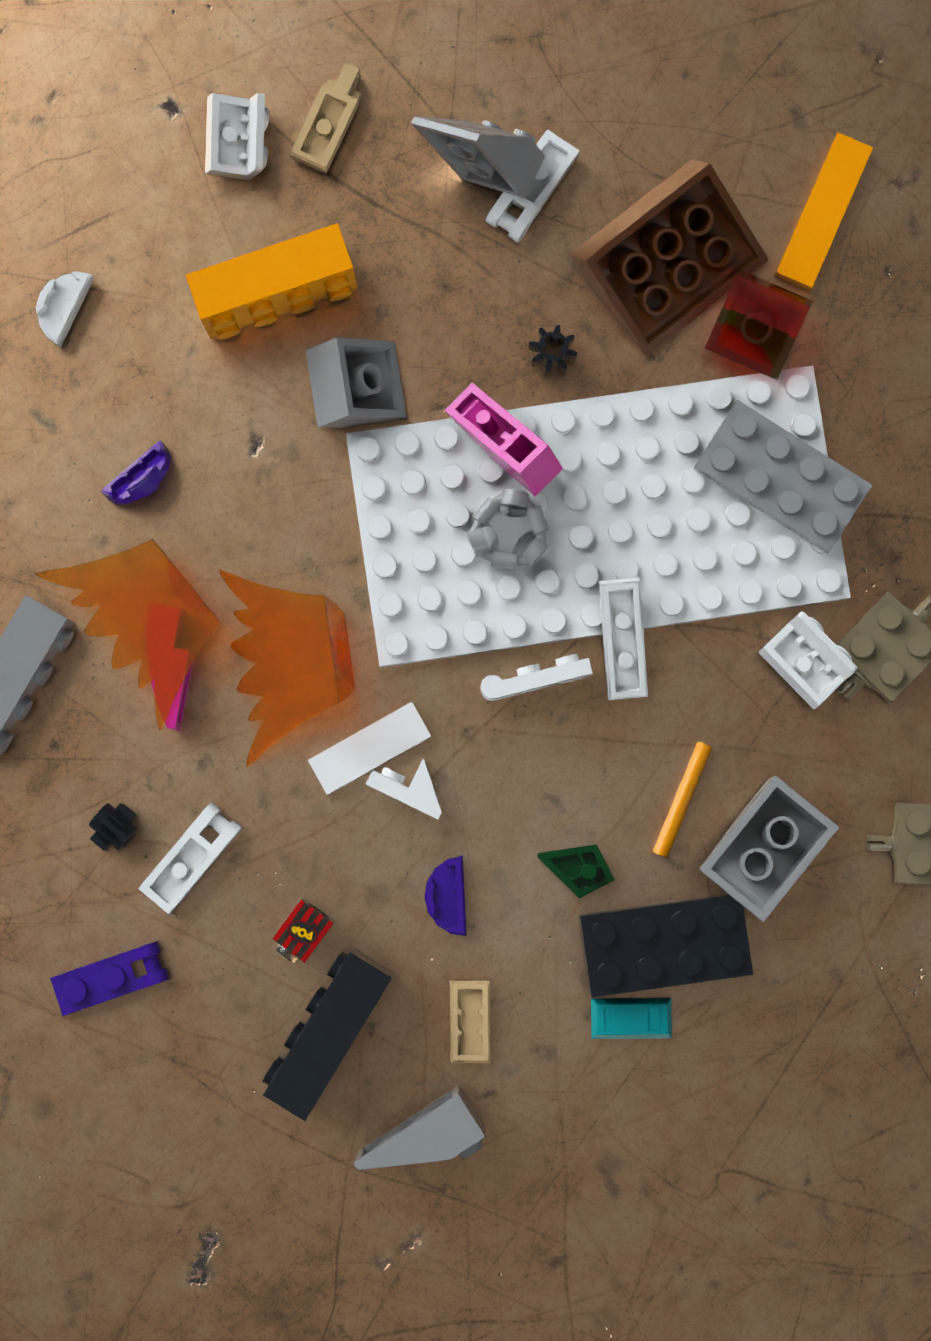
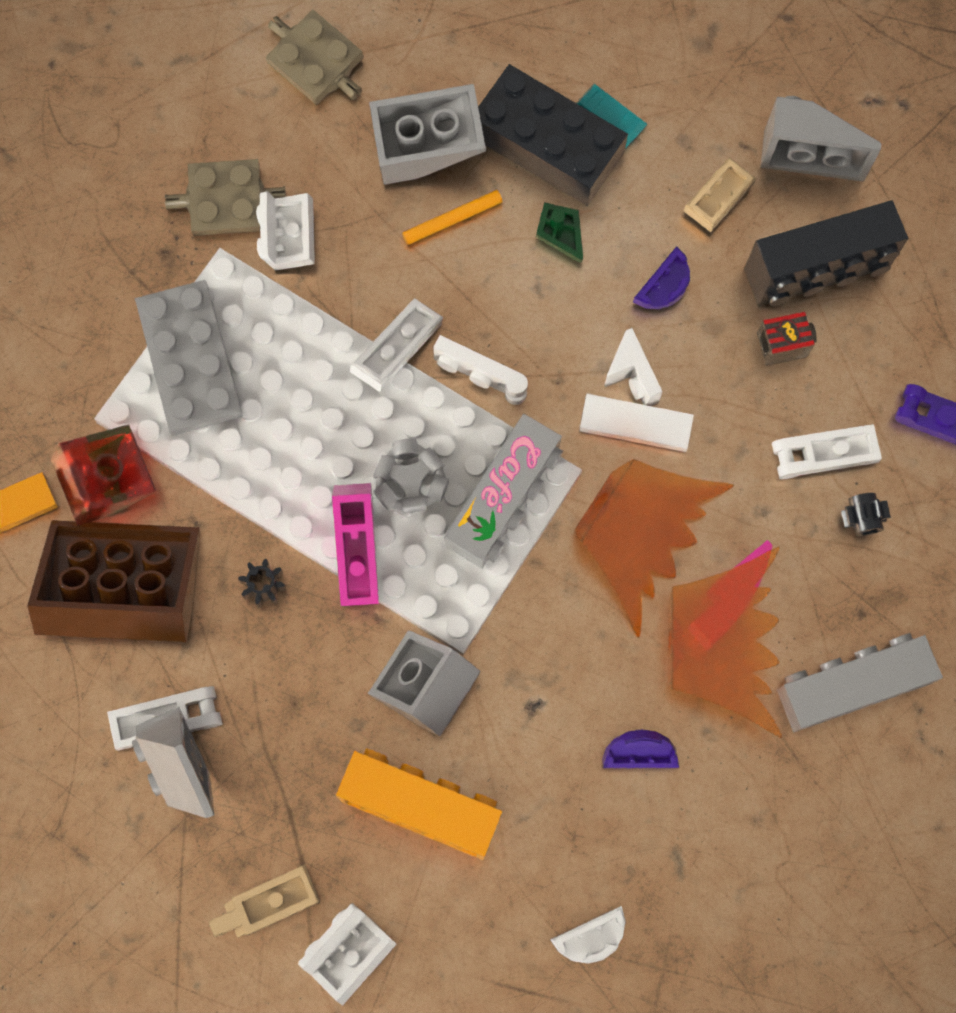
camera: 145 degrees left, 10 degrees down
none -> light grey brick [444,413,563,569]

